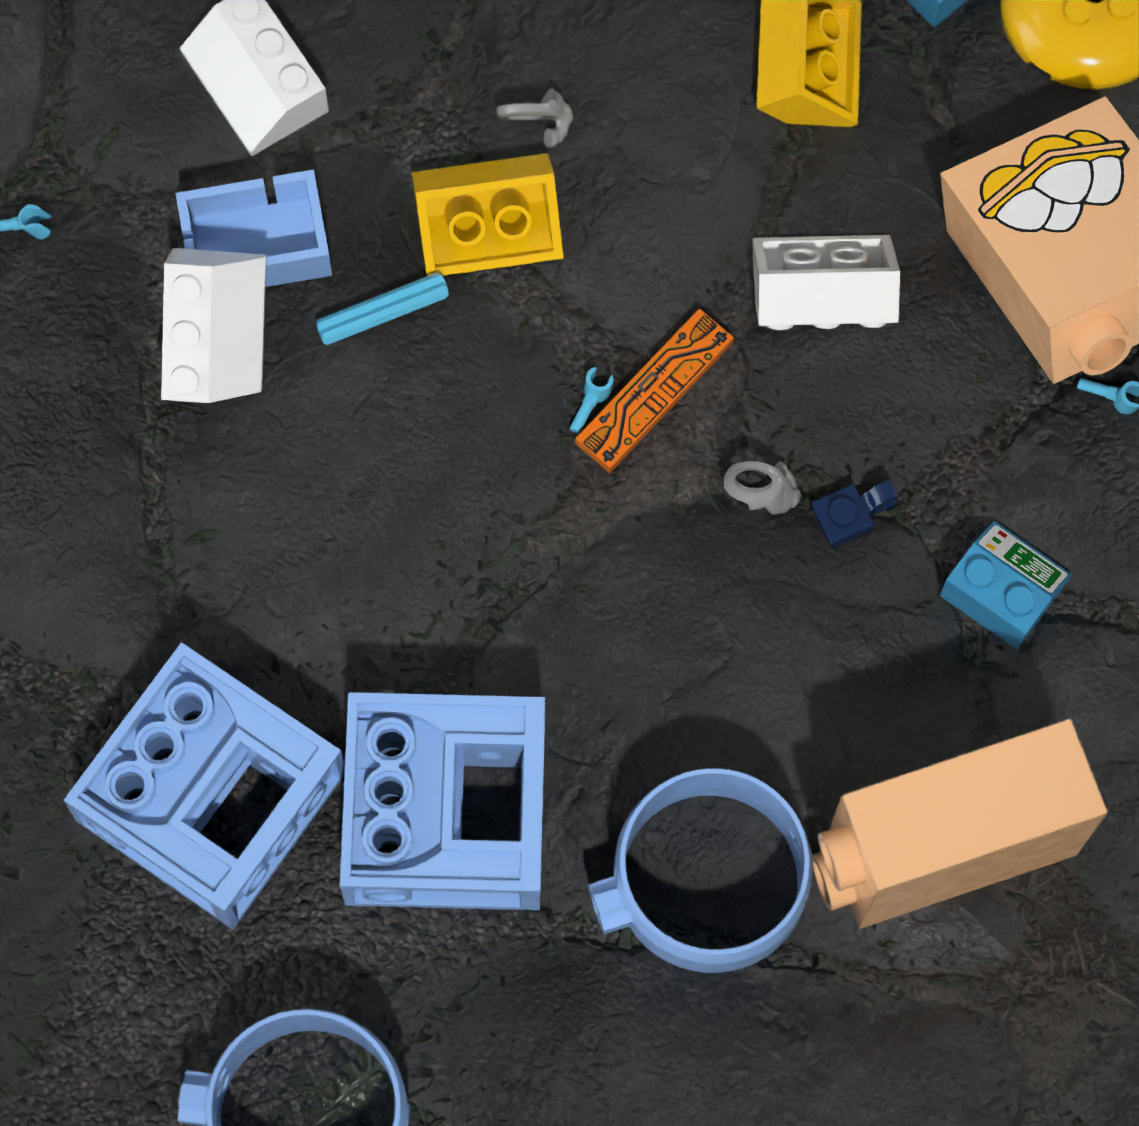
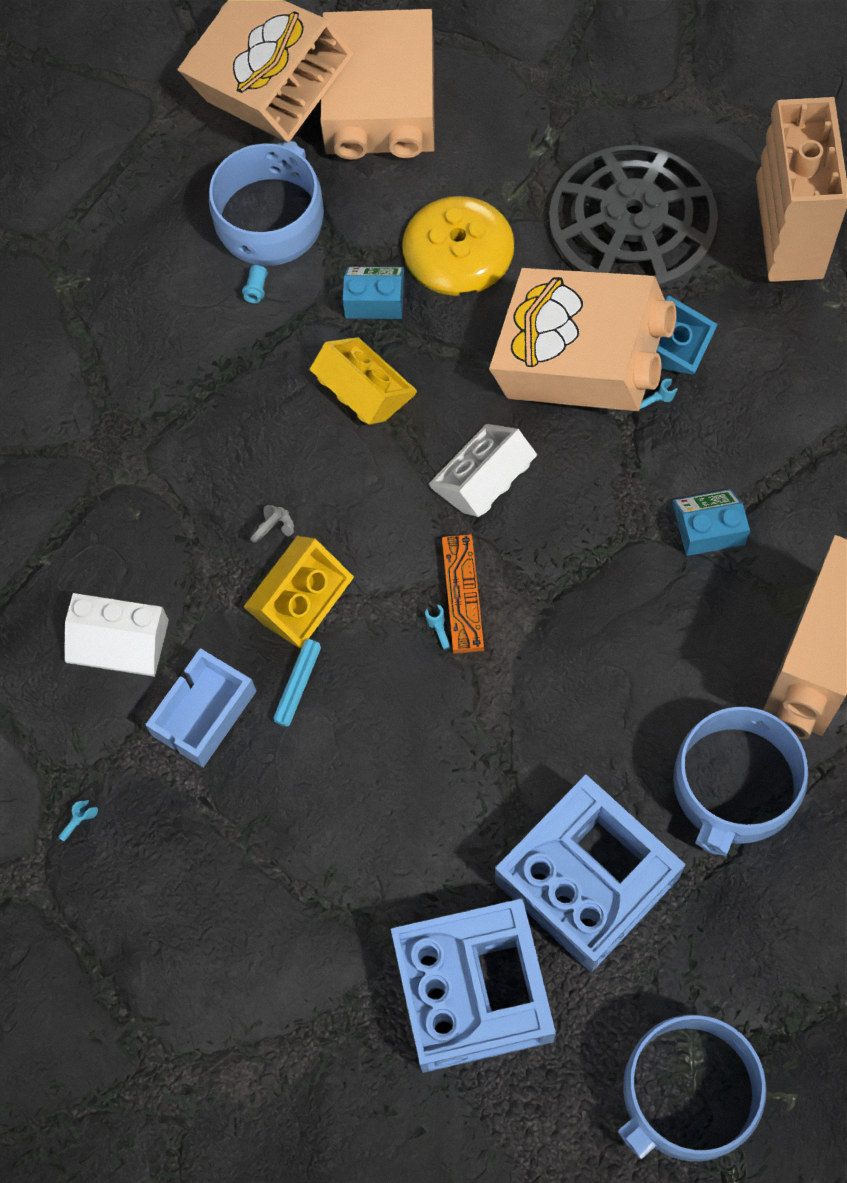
camera: 40 degrees left, 5 degrees down
white slope [161,248,267,403] -> none
light grey piece [724,461,802,515] -> none
dark blue plate [811,480,899,549] -> none

